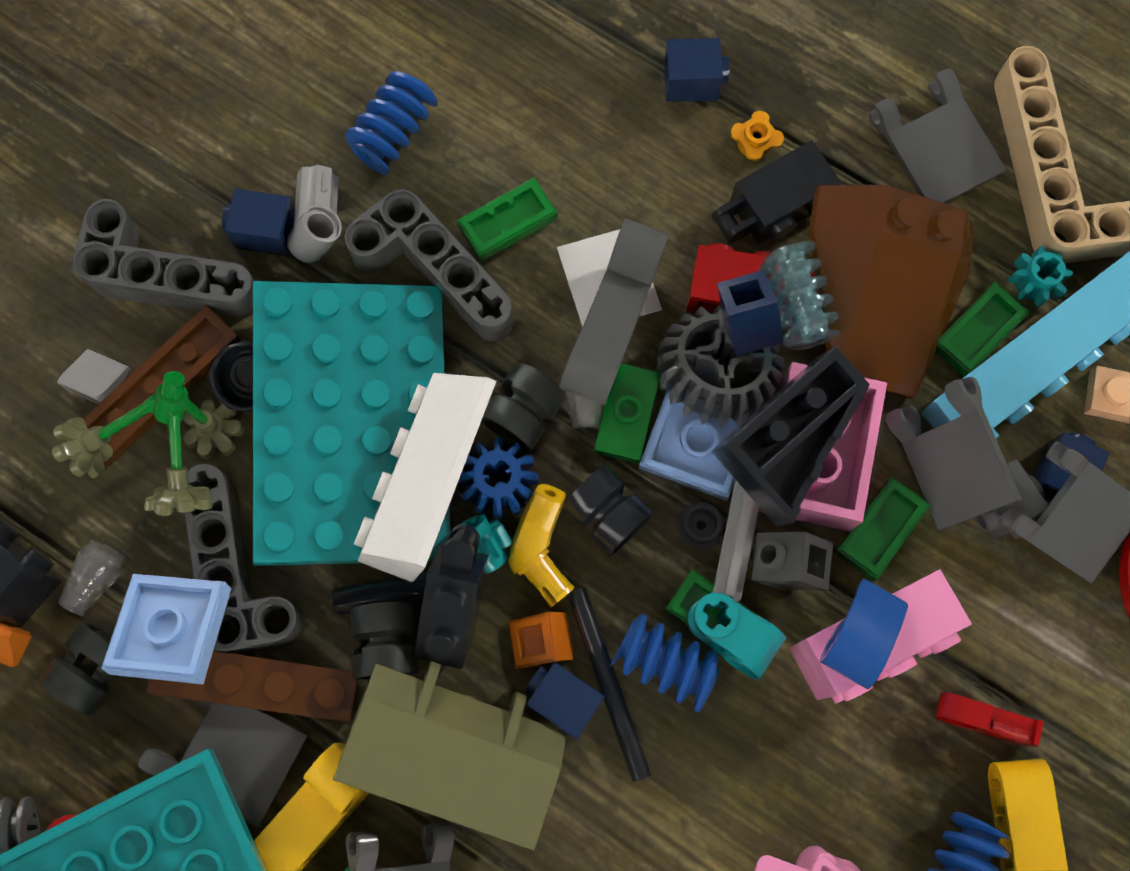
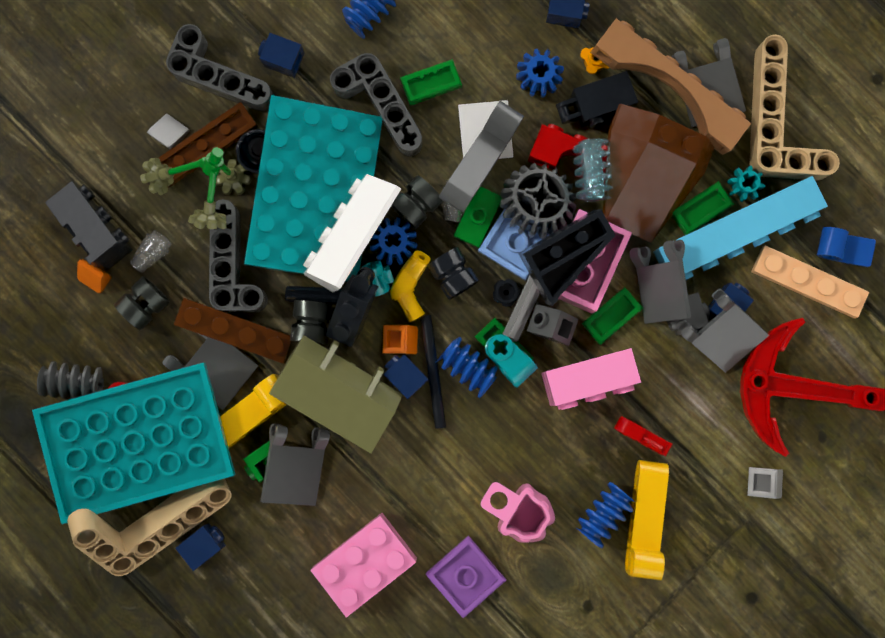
camera: 15 degrees right, 10 degrees up
light blue tile [101,574,231,684] -> none
light grey piece [287,164,342,263] -> none
dark blue brick [717,270,783,356] -> none
blue panel [820,579,908,689] -> none
none -> blue gear [516,48,564,98]
none -> medium nougat arch [590,18,751,155]

